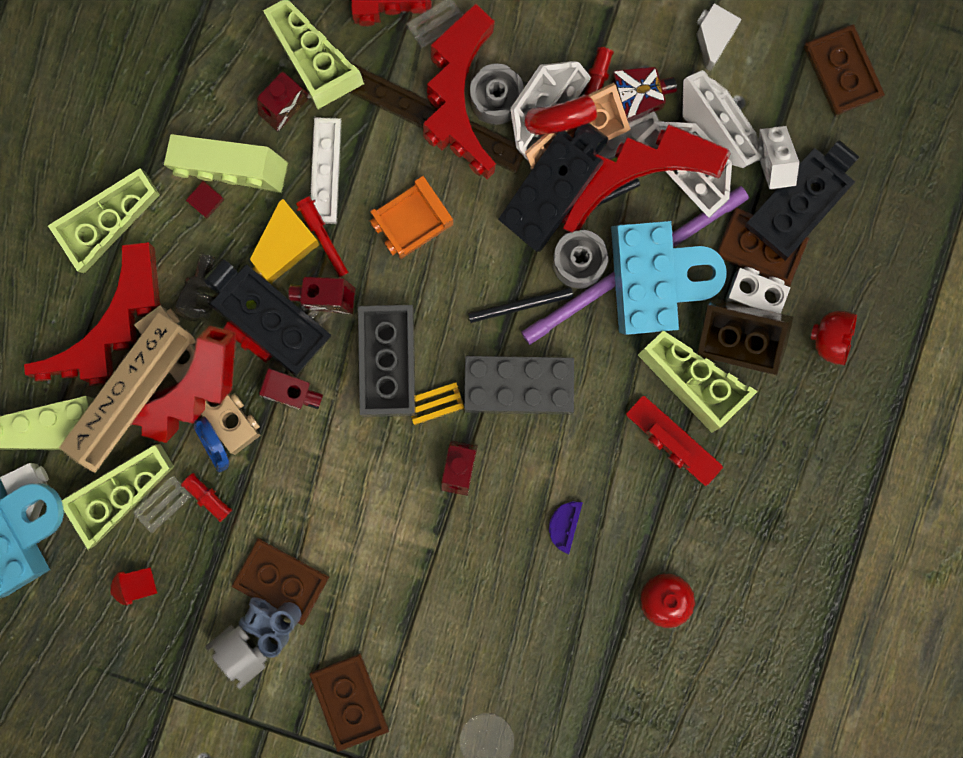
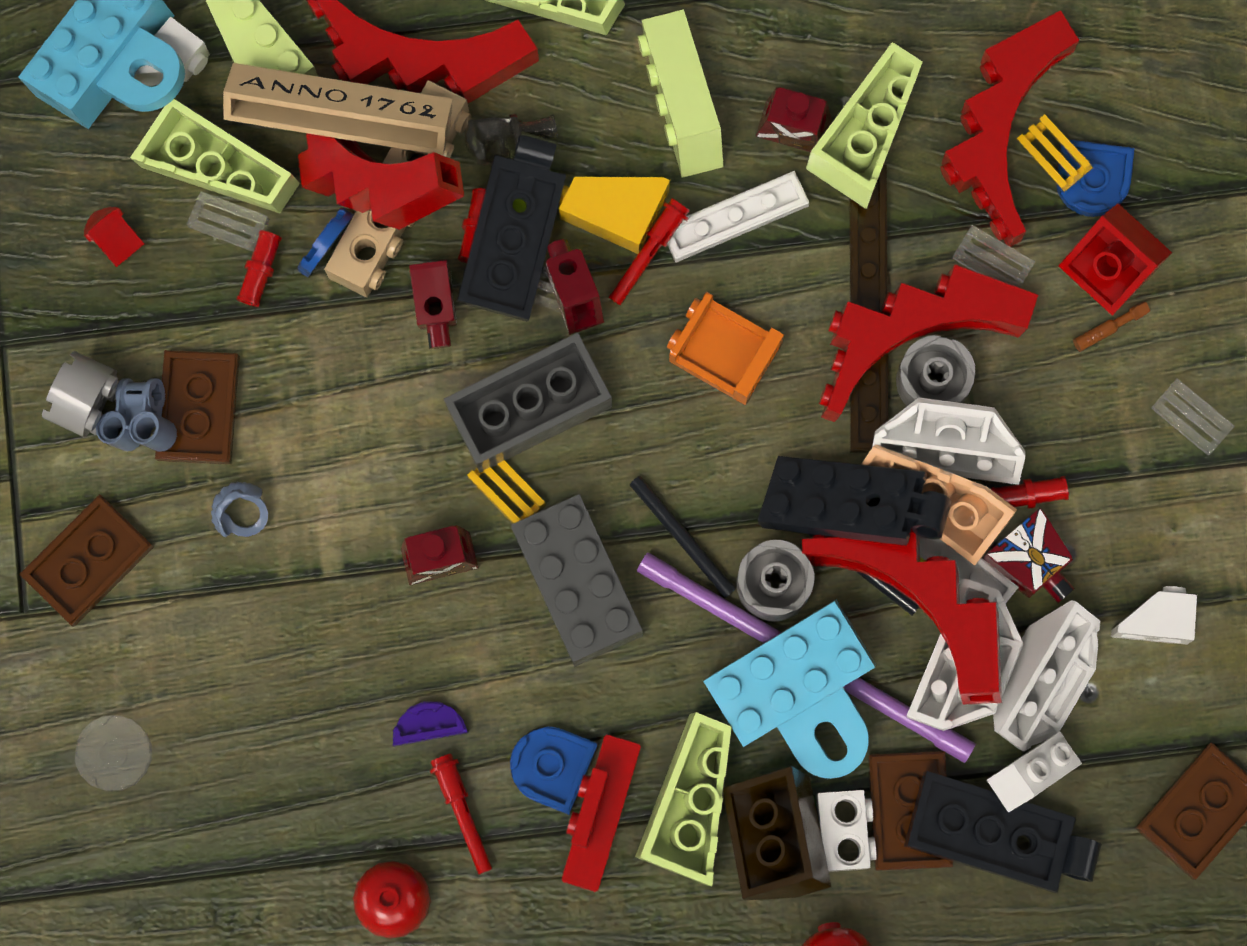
camera: 70 degrees right, 5 degrees down
dark red tile [186,181,224,219] -> none
red cylinder [525,95,597,135] -> none
none -> sand blue piece [211,482,268,537]
none -> red pin [430,753,492,875]
none -> blue tile [510,727,598,815]

